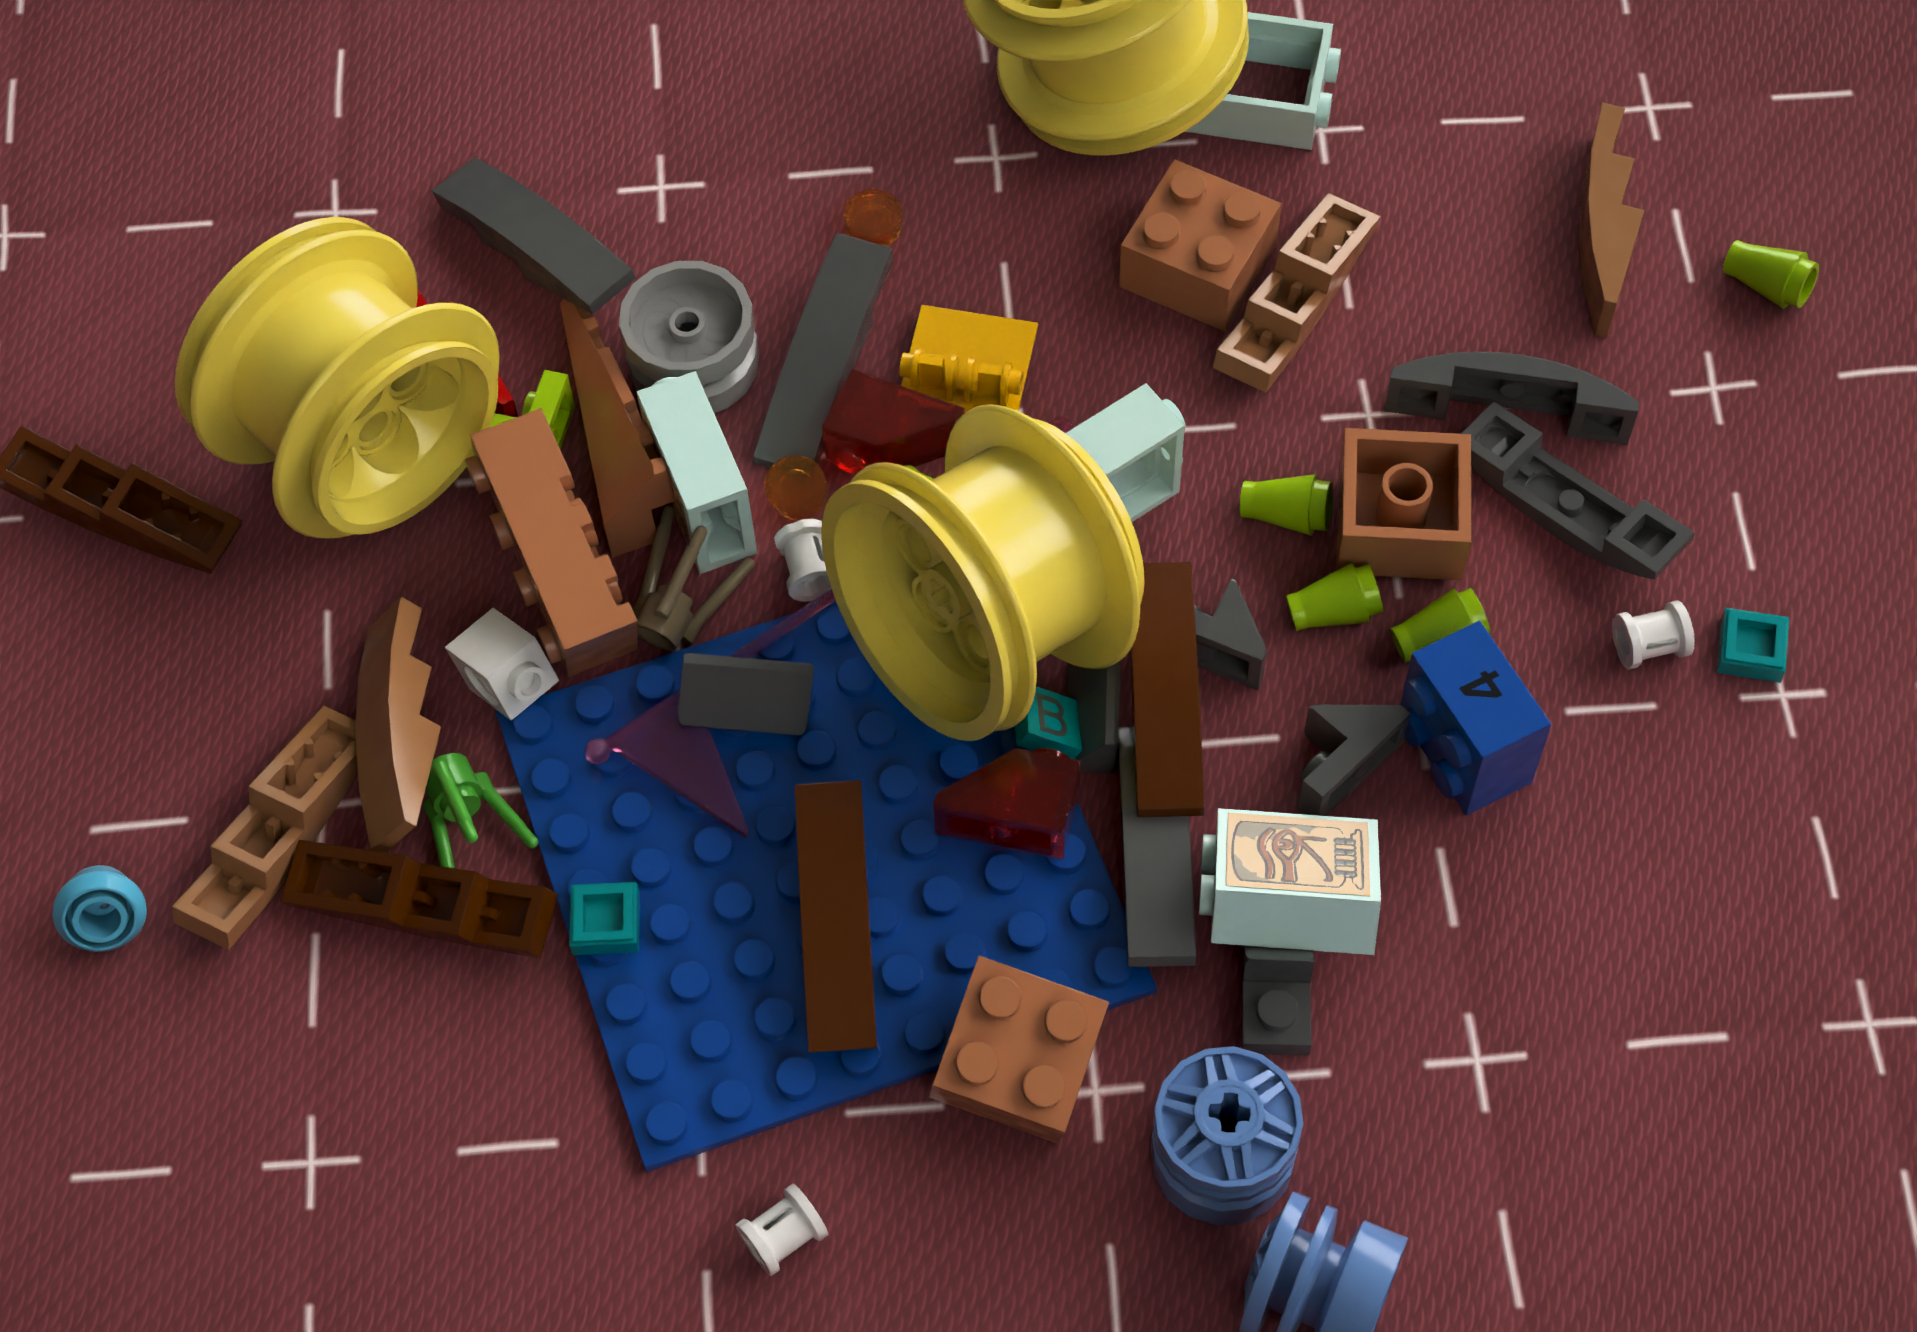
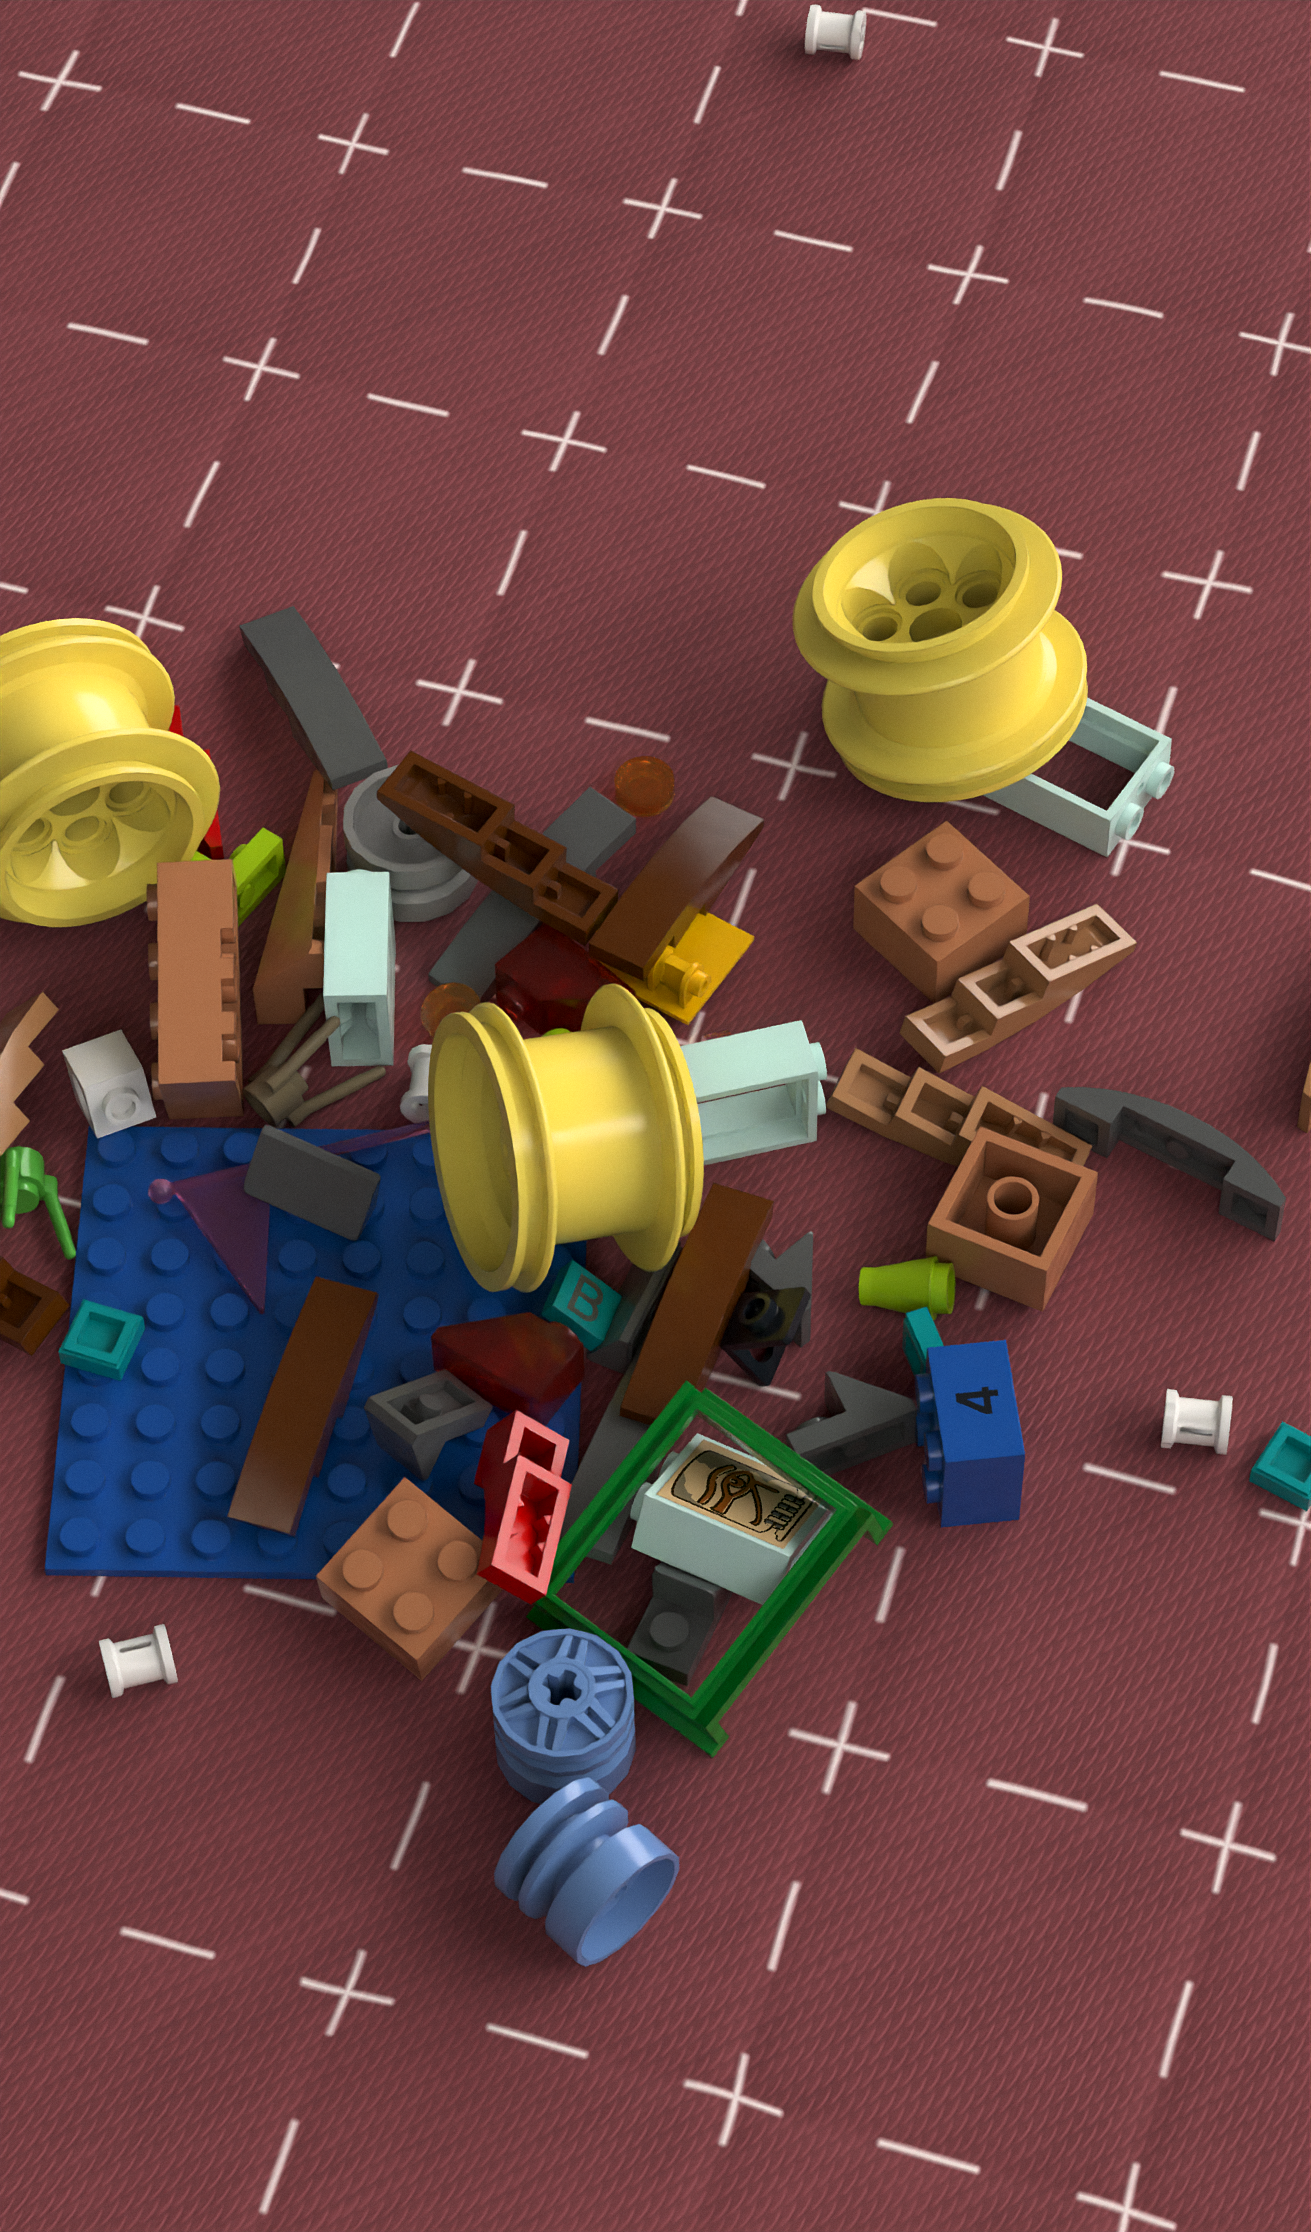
camera: 20 degrees right, 5 degrees down
lime cone [1240,474,1334,536] -> none
lime cone [1390,588,1491,663] -> none
dark grey slope [1461,402,1695,580] -> none
none -> dark grey slope [364,1369,493,1481]
none -> reddish brown slope [377,750,618,946]
none -> red slope [474,1410,572,1604]
none -> green piece [526,1380,893,1758]
none -> reddish brown slope [588,796,764,981]
none -> black bracket [719,1287,811,1386]
none -> medium nougat slope [826,1048,1092,1167]
none -> teal tile [902,1307,944,1377]

